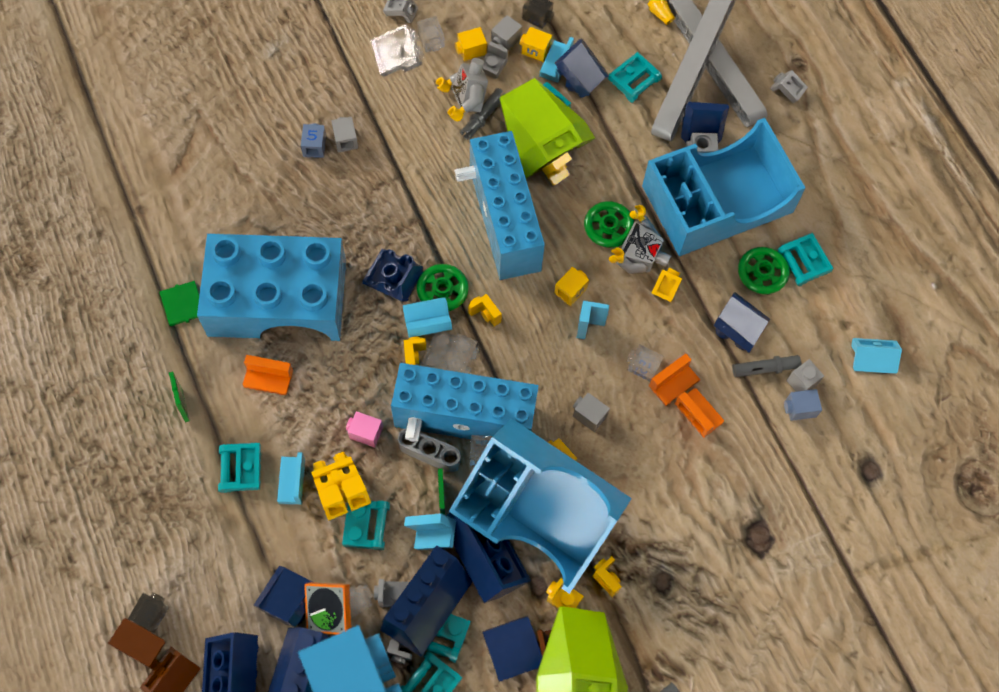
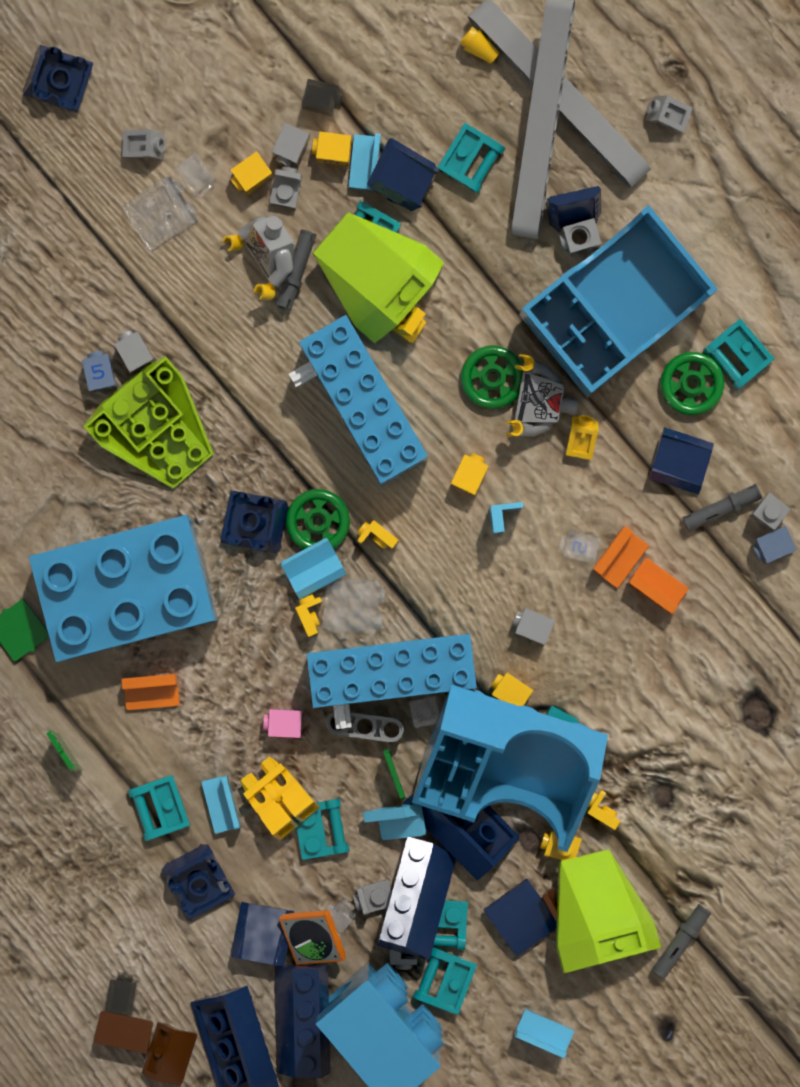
camera: 15 degrees left, 20 degrees up
none -> lime wedge [83,356,214,488]
none -> dark blue slope [161,844,235,920]

